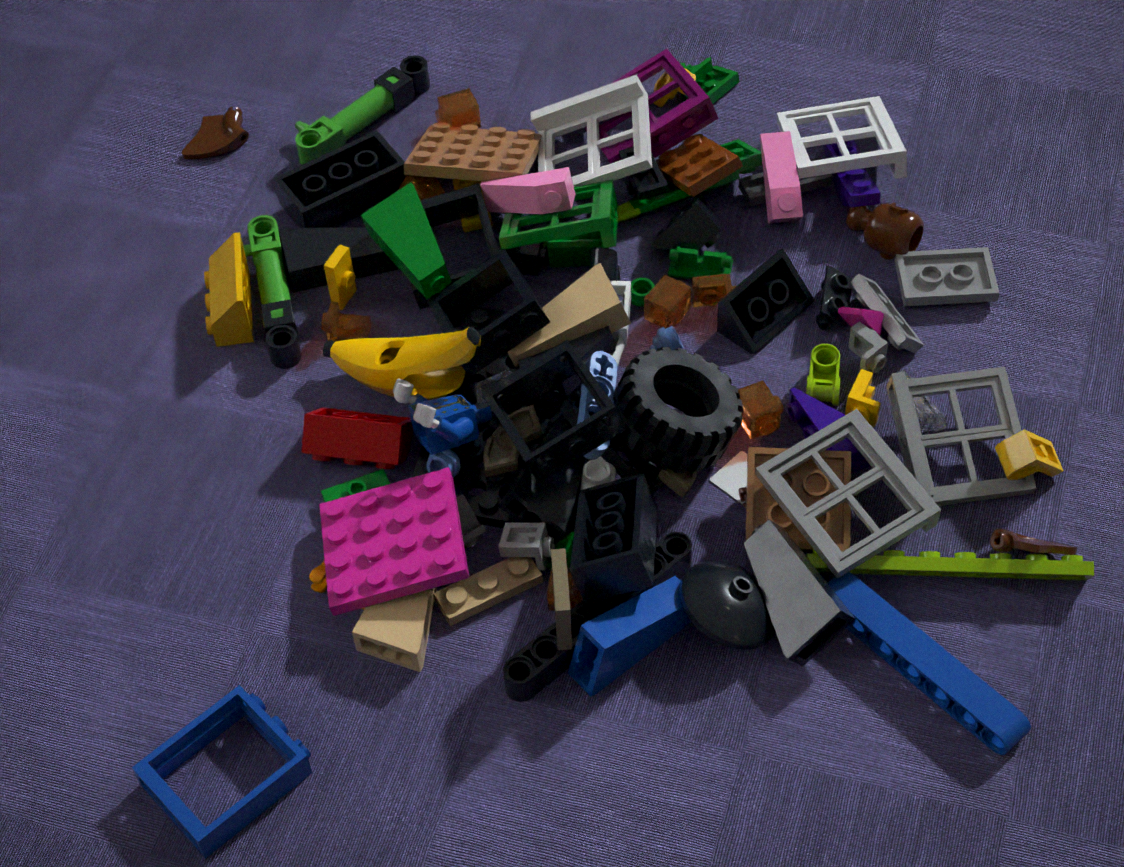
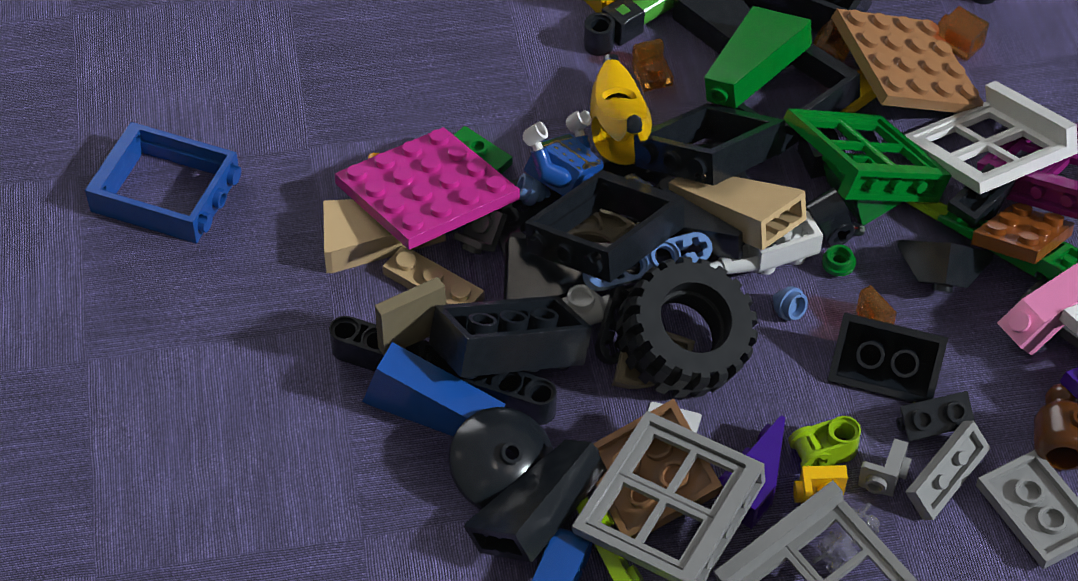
camera: 60 degrees right, 0 degrees up
red slope [301,407,413,469] -> none
yellow plate [324,245,357,311] -> none
bright pink slope [480,167,576,214] -> none
light grey bracket [498,523,555,570] -> none
clear orange brick [644,275,691,329] -> none
green hinge [668,246,733,284] -> none
clear orange brick [738,380,783,439] -> none
dark pink slope [838,307,884,335] -> none

